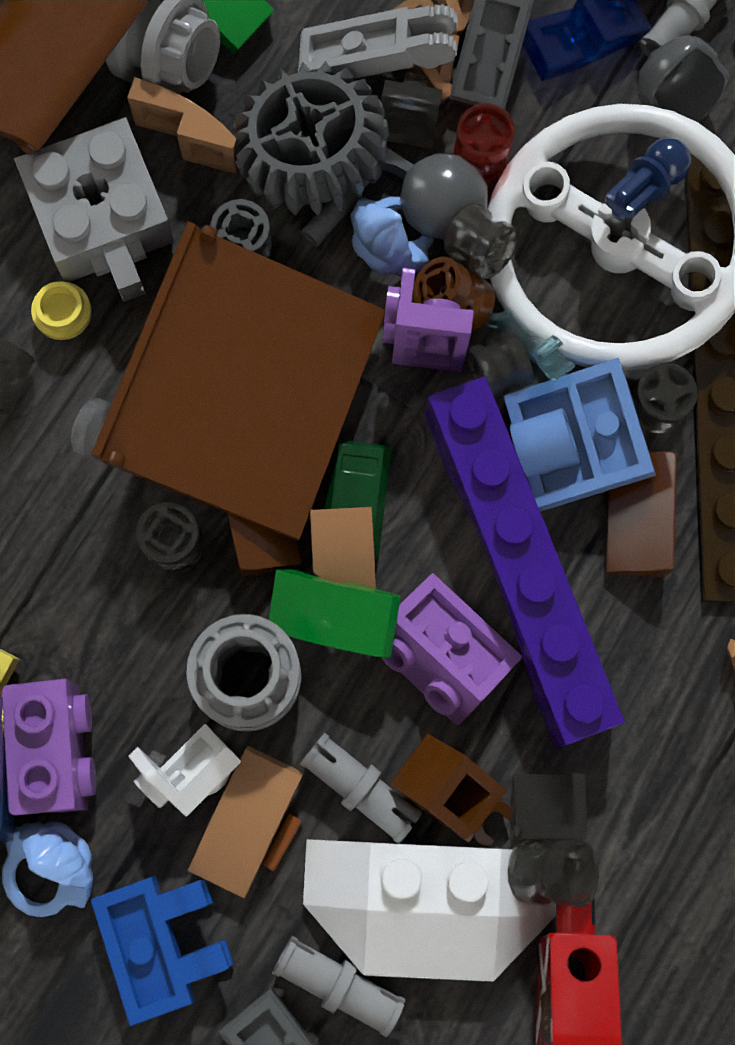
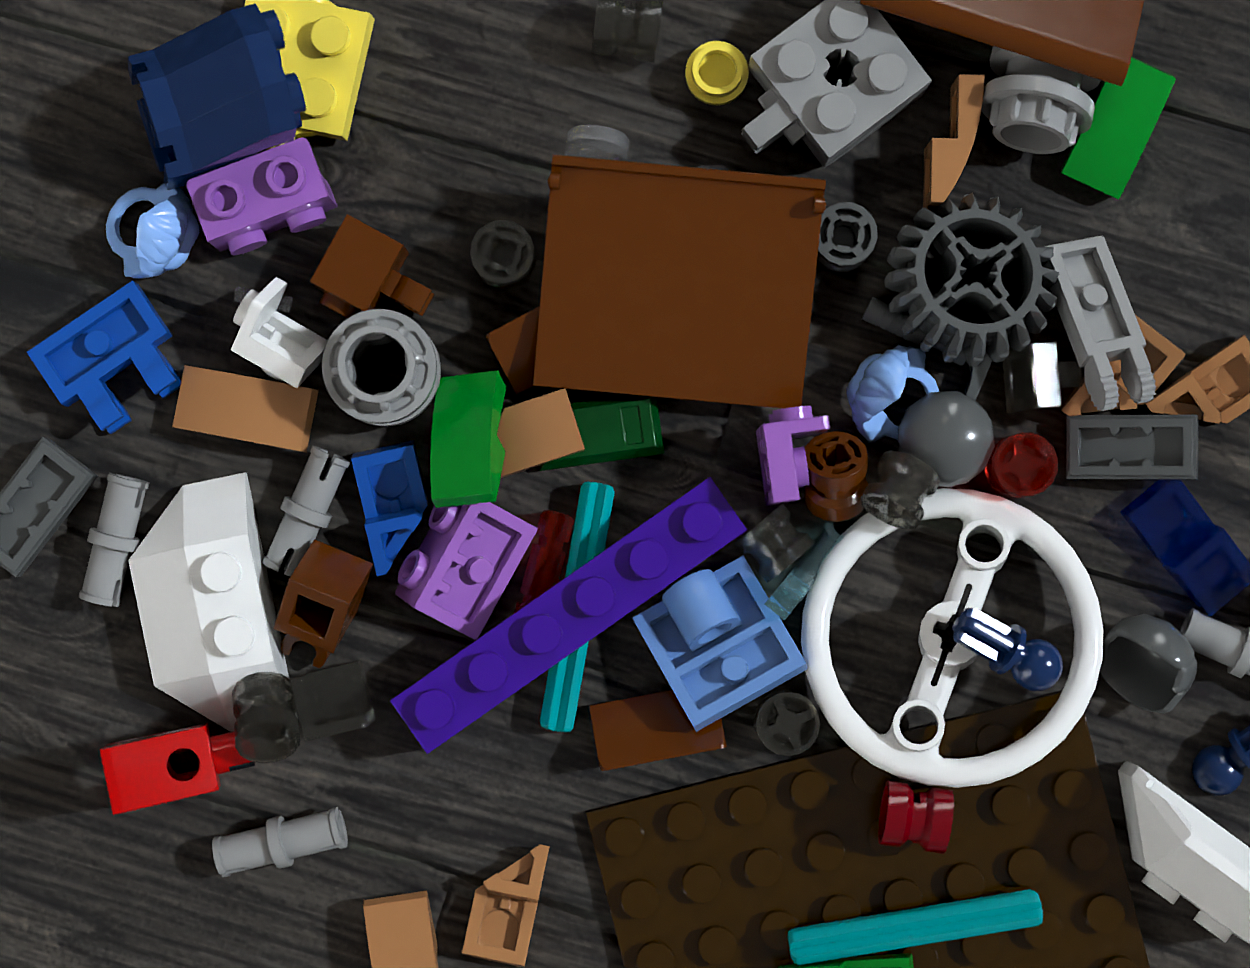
camera: 80 degrees right, 10 degrees up
dark orange piece [262,814,302,871] -> none
none -> light grey pin [212,807,348,877]
none -> reddish brown brick [310,214,435,319]
none -> blue slope [351,440,428,576]
none -> clear red axle [514,510,574,614]
none -> teal axle [540,481,615,732]

